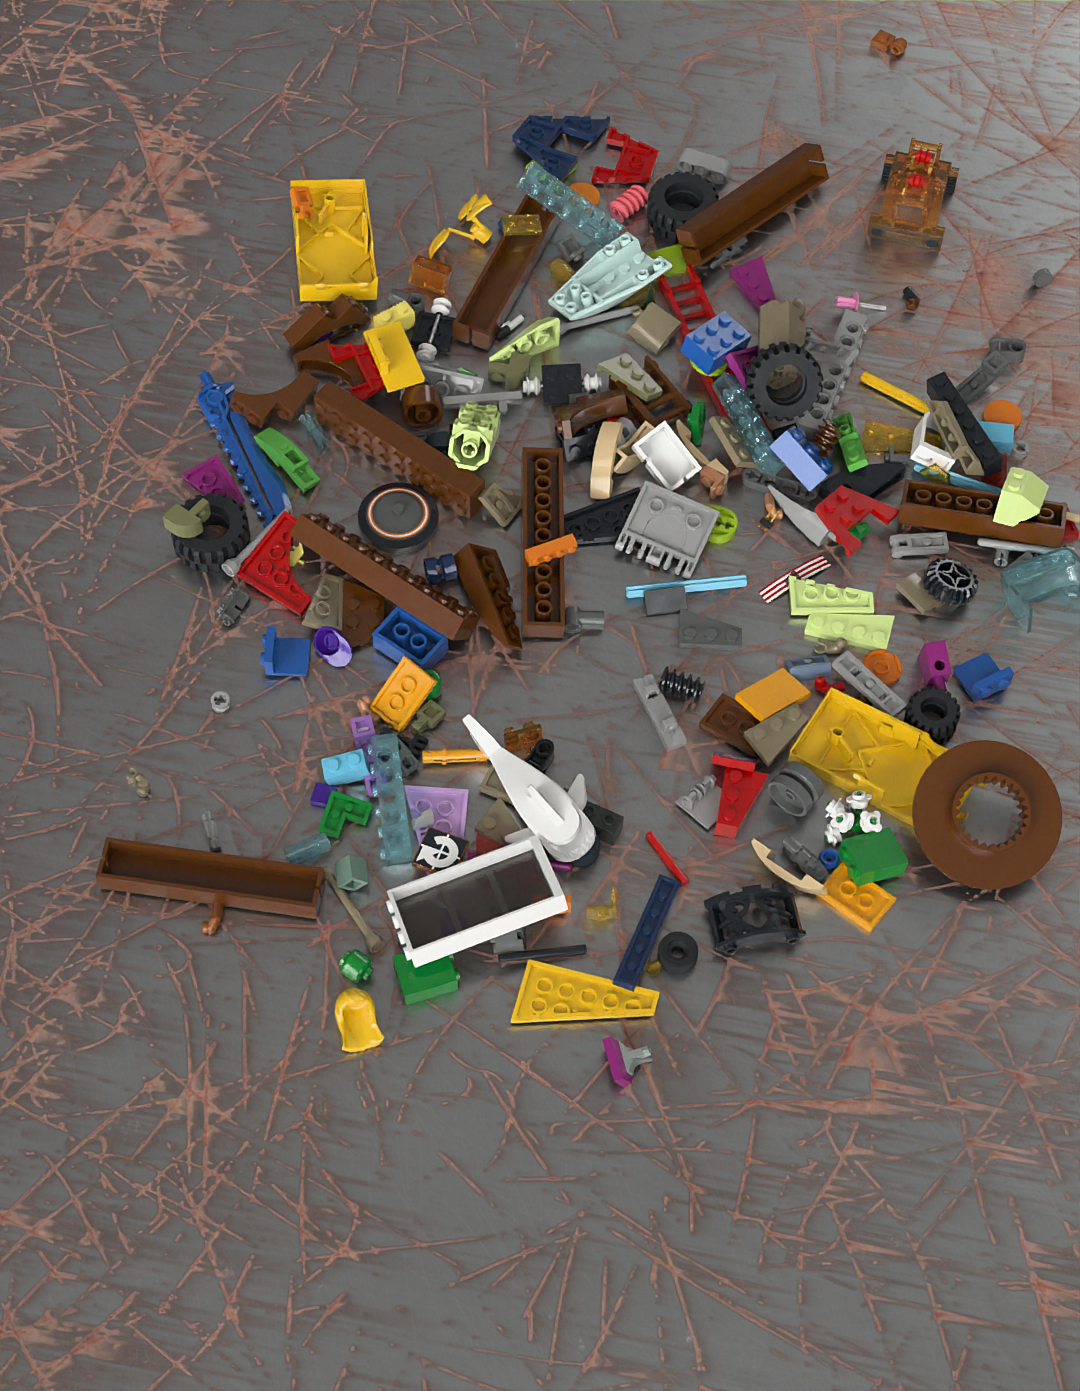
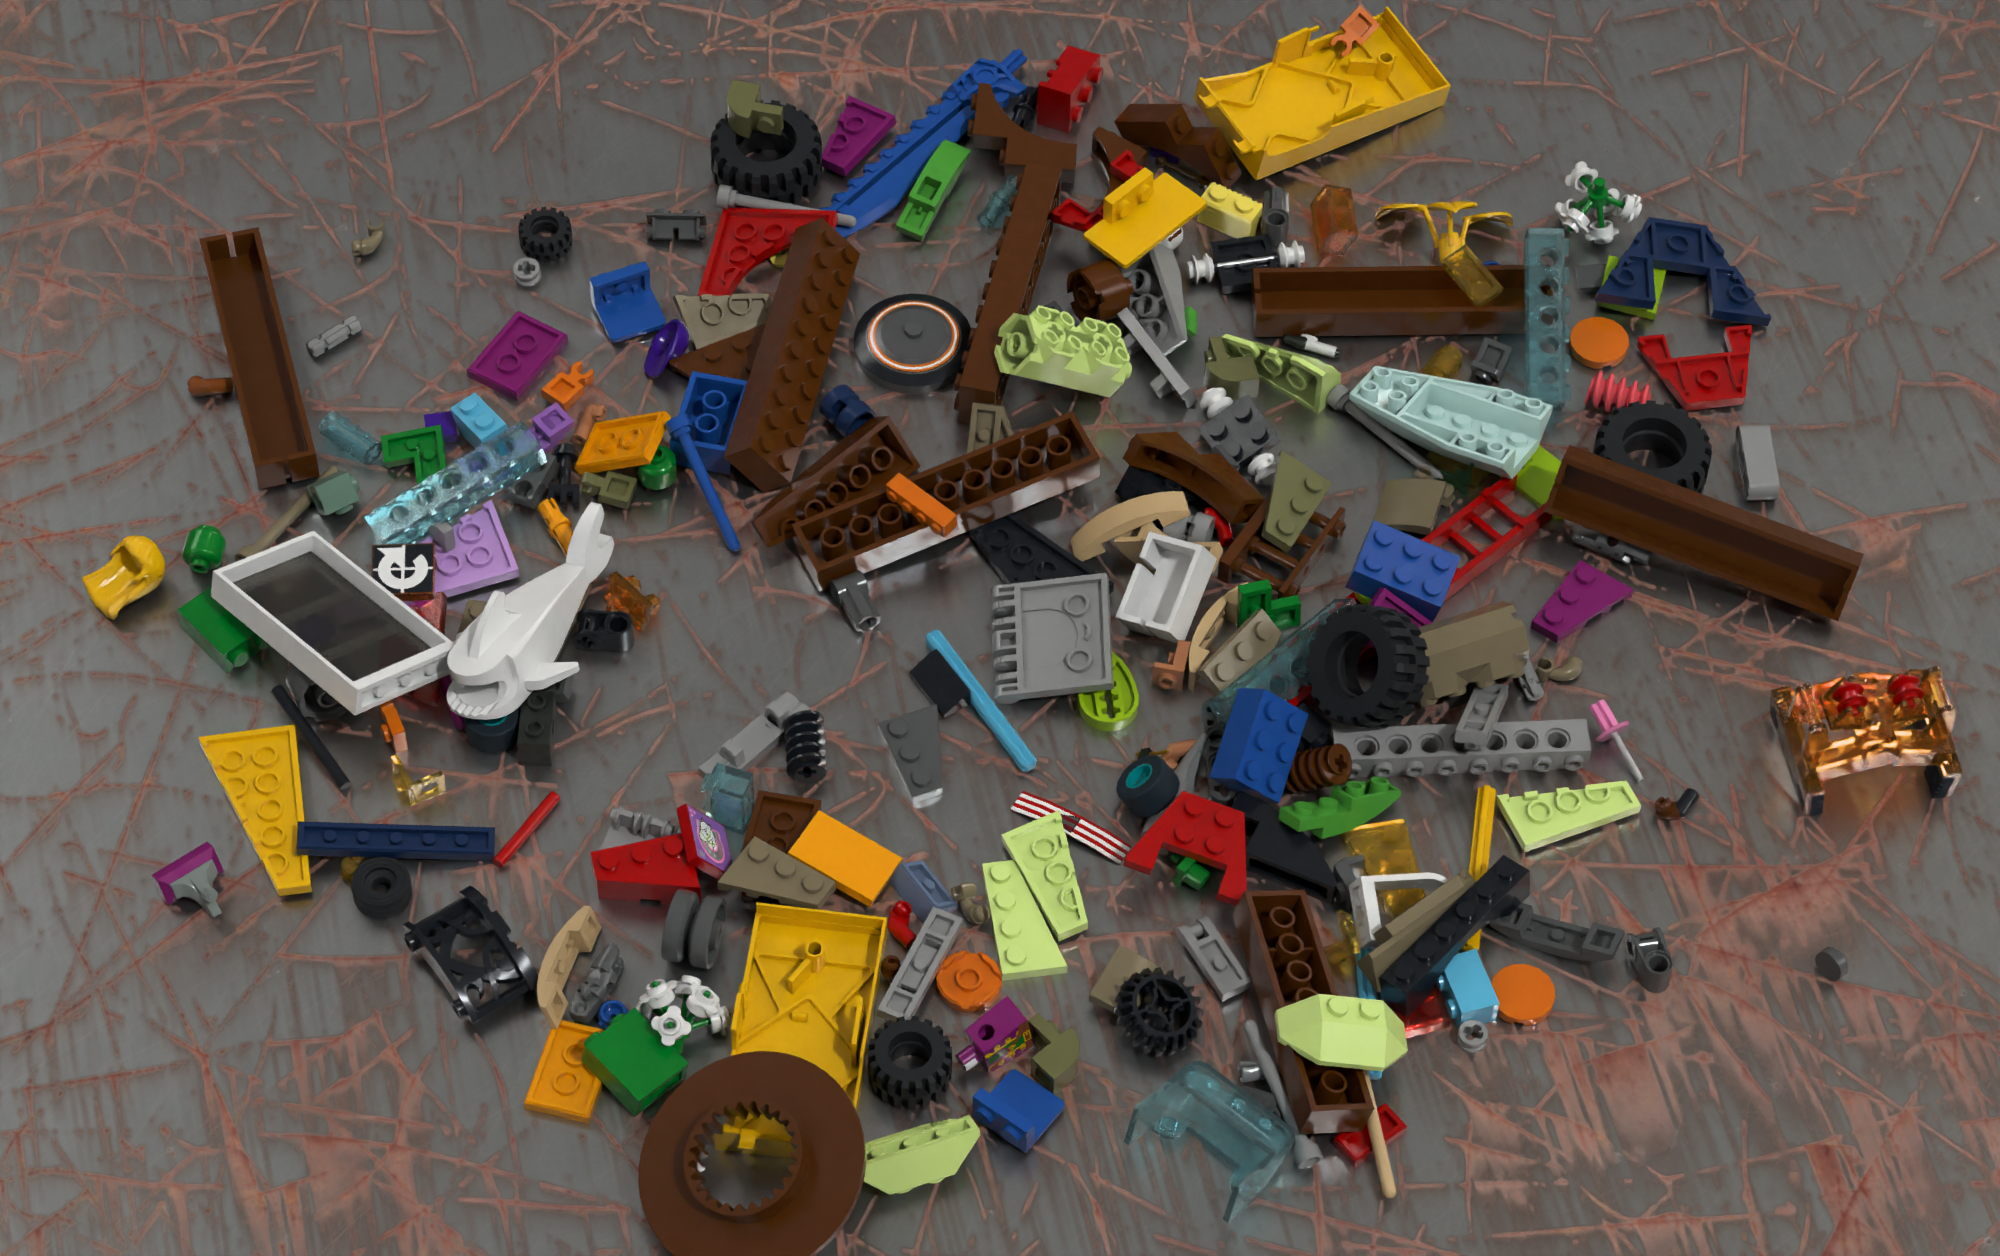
camera: 65 degrees right, 5 degrees down
none -> magenta tile [467,311,568,401]
none -> black tyre [518,207,572,262]
none -> orange plate [541,361,595,411]
none -> blue piece [665,414,740,552]
none -> clear light blue brick [702,762,754,834]
none -> yellowish green wedge [863,1115,981,1195]
none -> black axle [1011,85,1038,130]
none -> olive brick [1028,1013,1080,1095]
none -> red wedge [1037,45,1103,134]
none -> black wheel [1116,755,1180,817]
none -> yellowish green wing [1496,780,1641,852]
none -> white plant [1555,161,1642,244]

